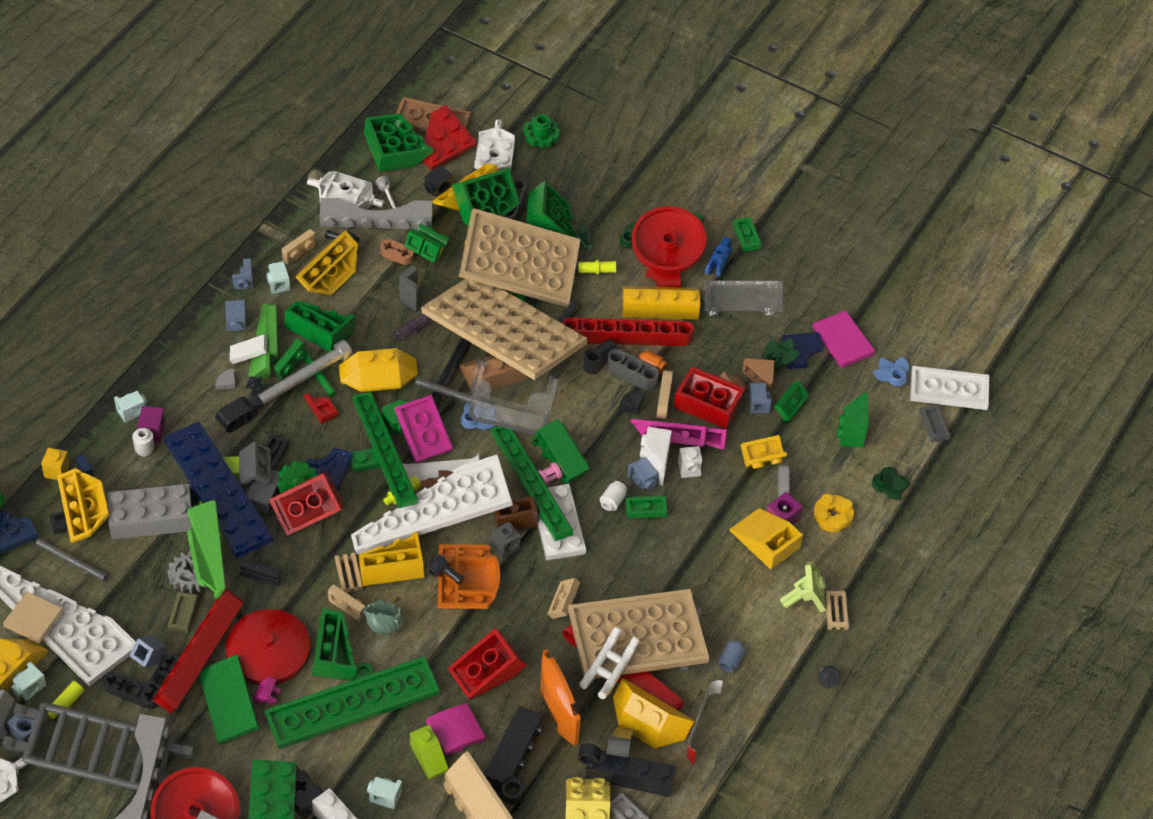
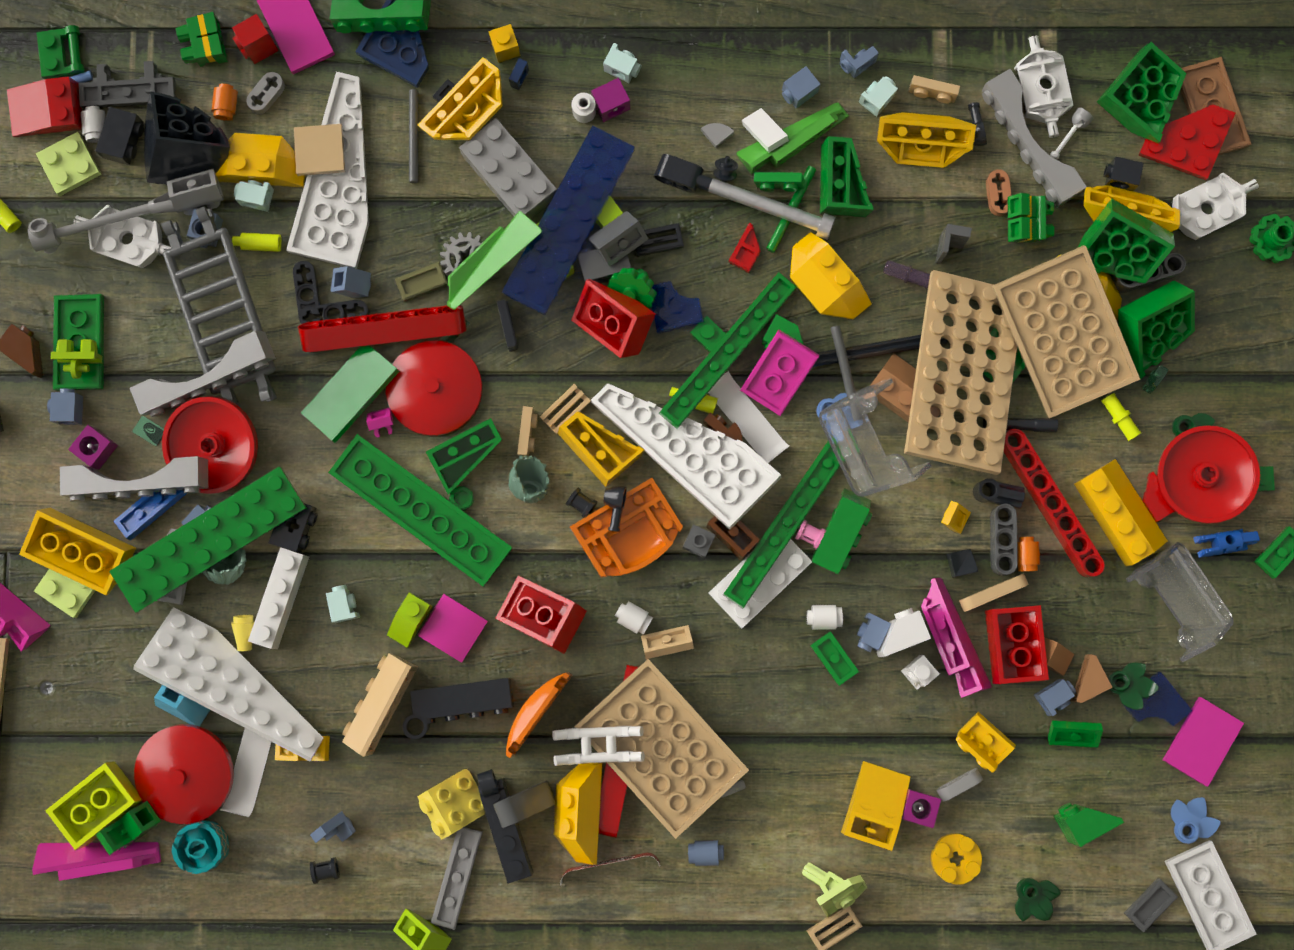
camera: 65 degrees right, 30 degrees up
none -> black bush [566,487,598,518]
none -> white brick [615,601,653,634]
none -> yellow plate [941,501,971,534]

